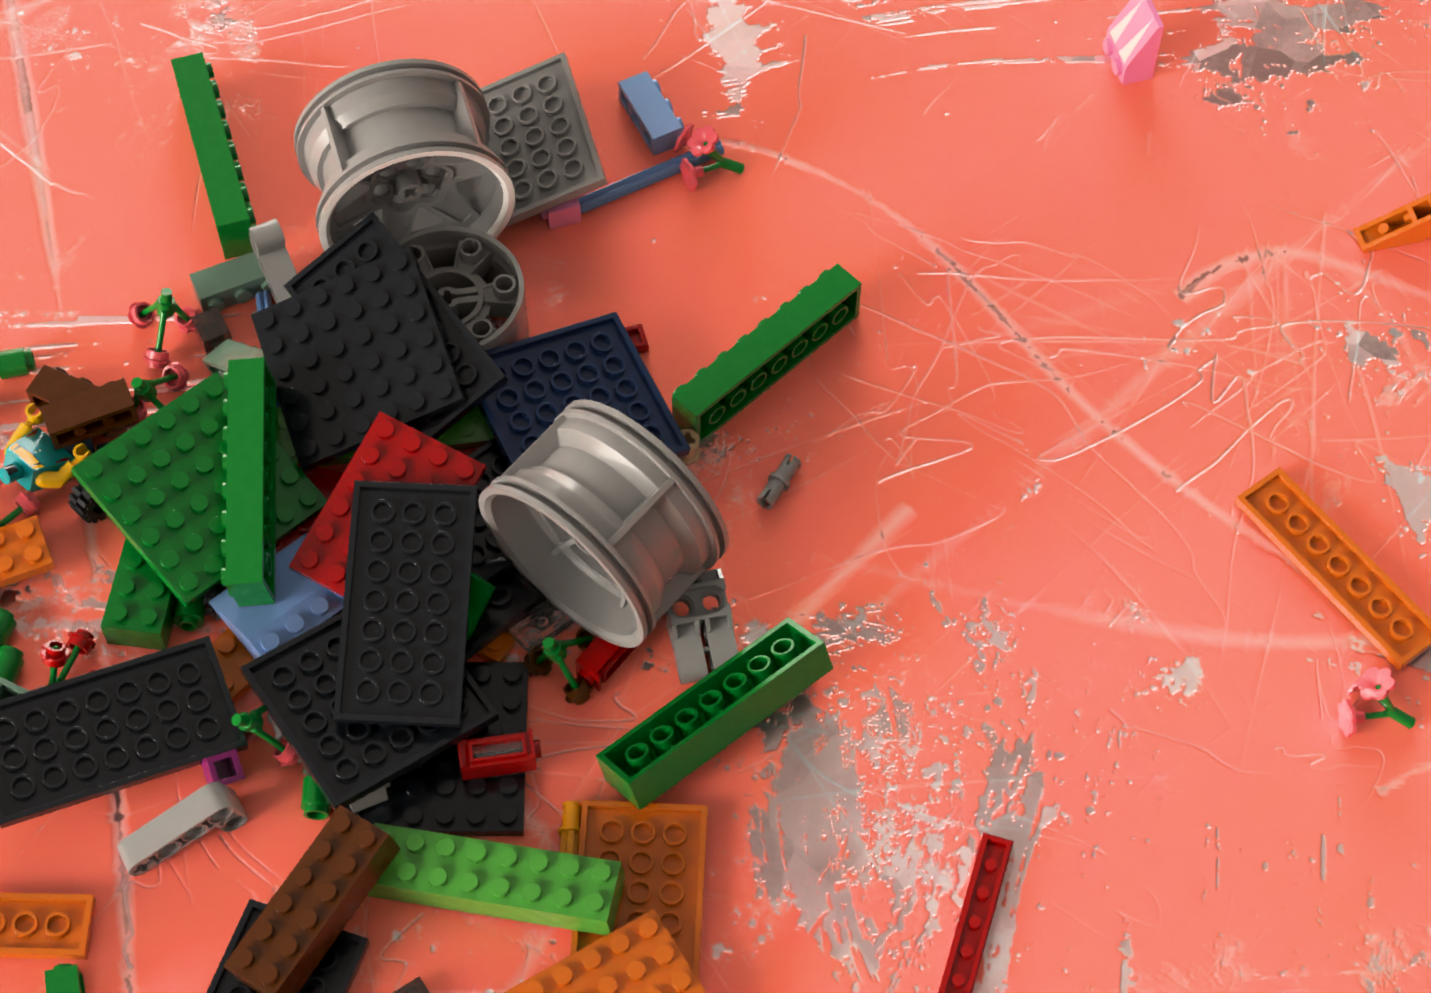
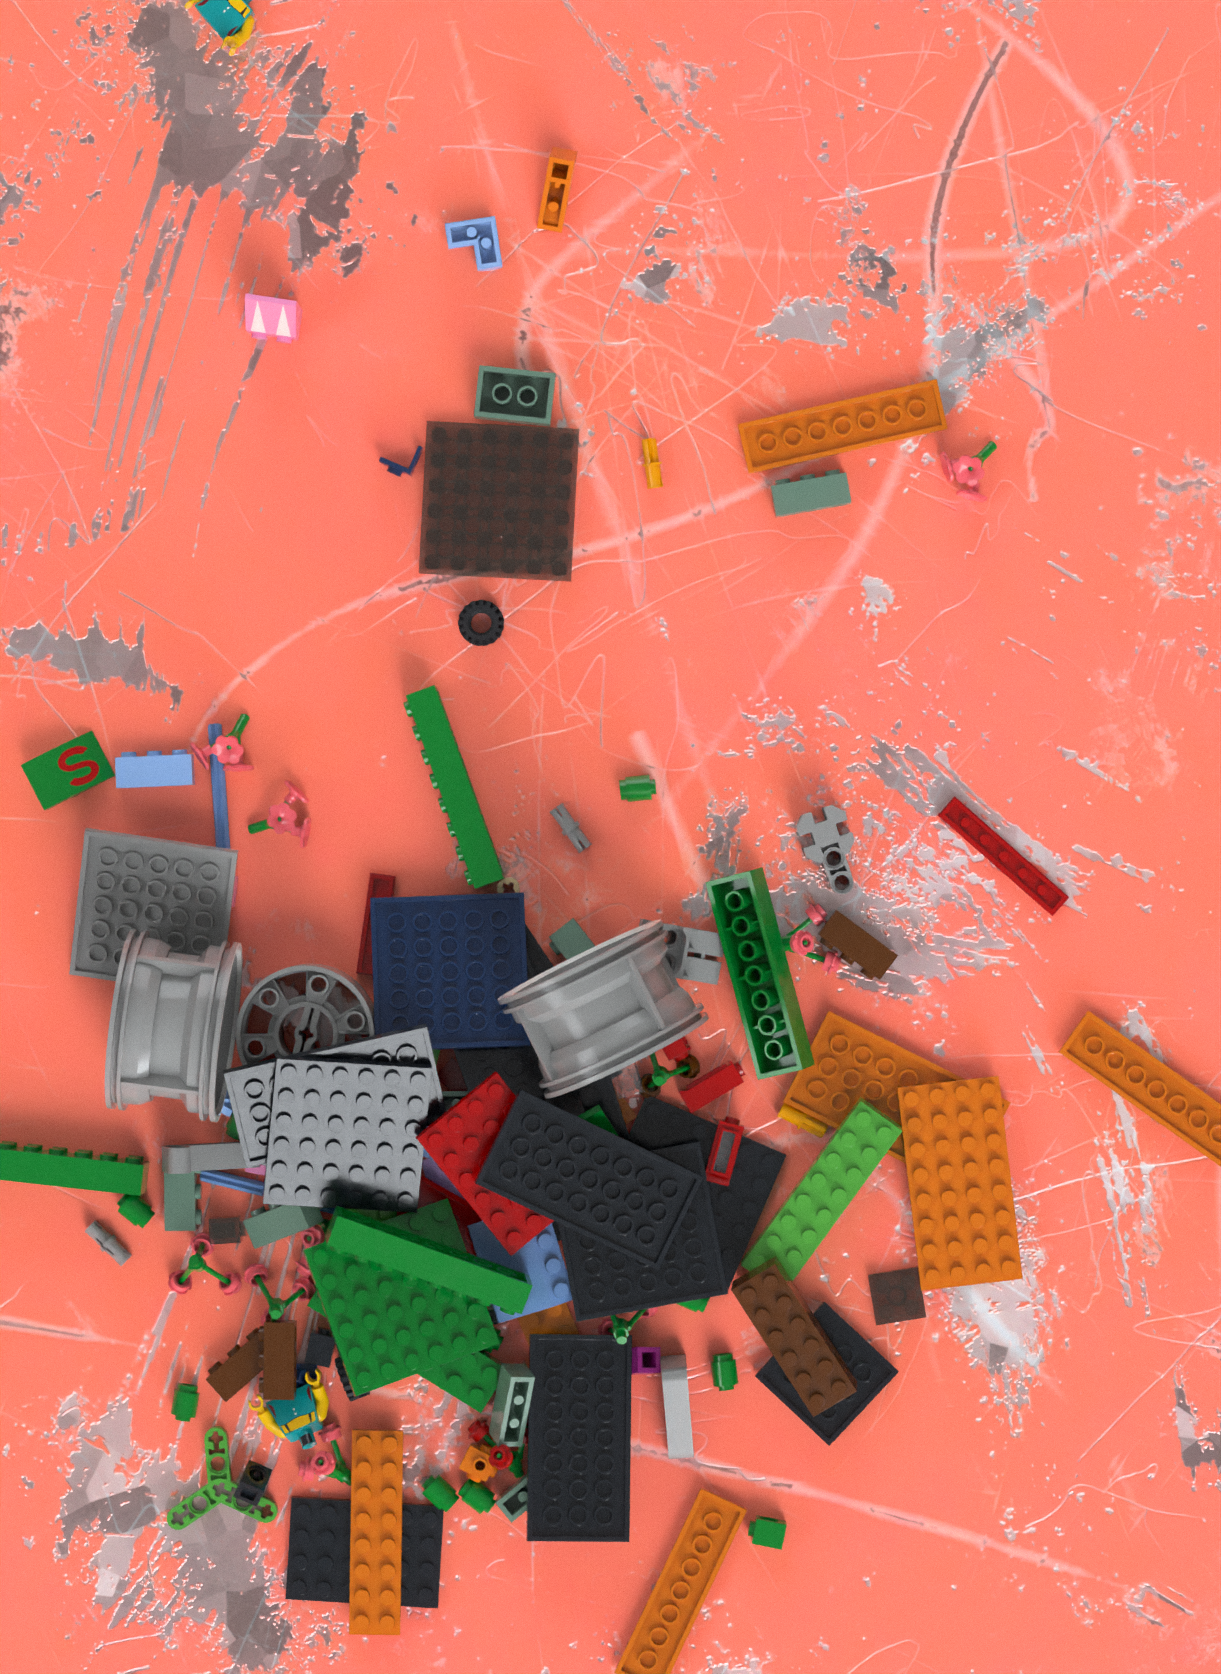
camera: 60 degrees left, 30 degrees up
none -> green slope [21,731,116,811]
none -> light grey pin [84,1220,132,1266]
none -> green brick [117,1194,155,1229]
none -> coral plant [248,780,311,848]
none -> dark blue bracket [379,446,423,477]
none -> clear smoke plate [419,421,579,582]
none -> light blue brick [445,216,503,271]
none -> black tyre [458,600,504,646]
none -> orange brick [459,1442,498,1483]
none -> sand green brick [474,365,556,427]
none -> sand green brick [489,1363,535,1447]
none -> green brick [619,774,657,802]
none -> light orange axle [642,438,663,489]
none -> red window [678,1059,746,1113]
none -> green brick [710,1353,739,1391]
none -> sand green brick [770,469,852,518]
none -> coral plant [781,903,841,975]
none -> light grey connector [795,805,855,894]
none -> reddish brown brick [818,909,898,980]

